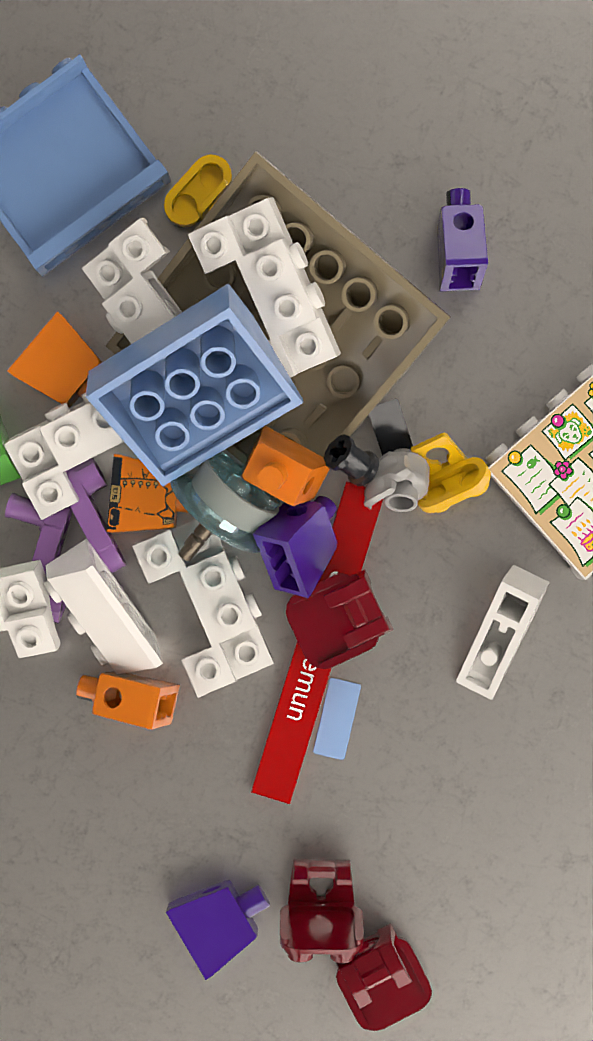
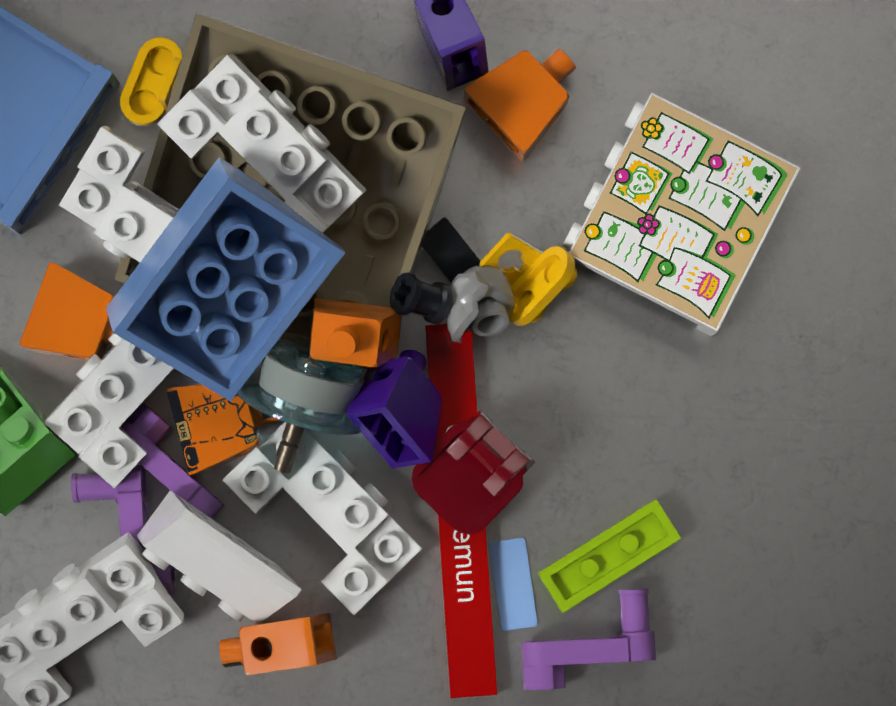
camera: 25 degrees left, 5 degrees down
white slope [456,565,550,700] -> none
none -> orange torso [463,48,576,162]
none -> medium lavender beam [521,589,656,690]
none -> lime plate [537,499,681,613]

